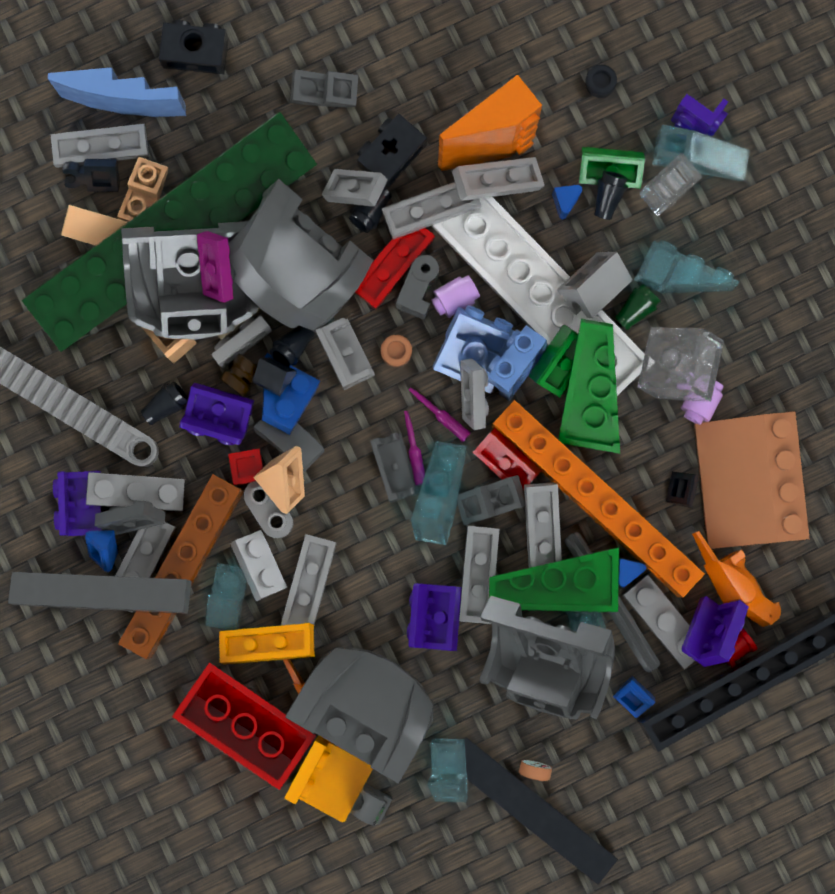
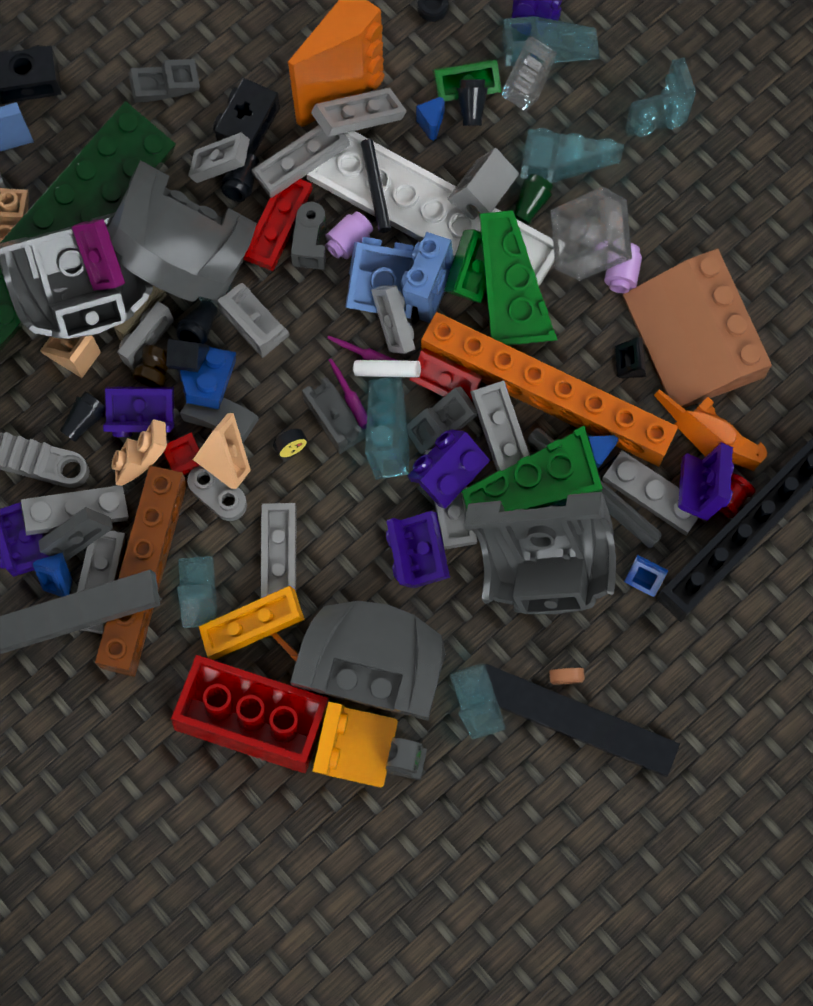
camera: 15 degrees left, 10 degrees down
light grey plate [230,530,287,601] -> none
nougat tile [381,335,412,367] -> none
none -> light nougat slope [111,419,167,486]
none -> black tile [273,428,308,458]
none -> white piece [353,360,421,377]
none -> black bar [361,139,391,233]
none -> dark purple bracket [407,429,490,509]
none -> clear light blue bracket [625,58,696,137]

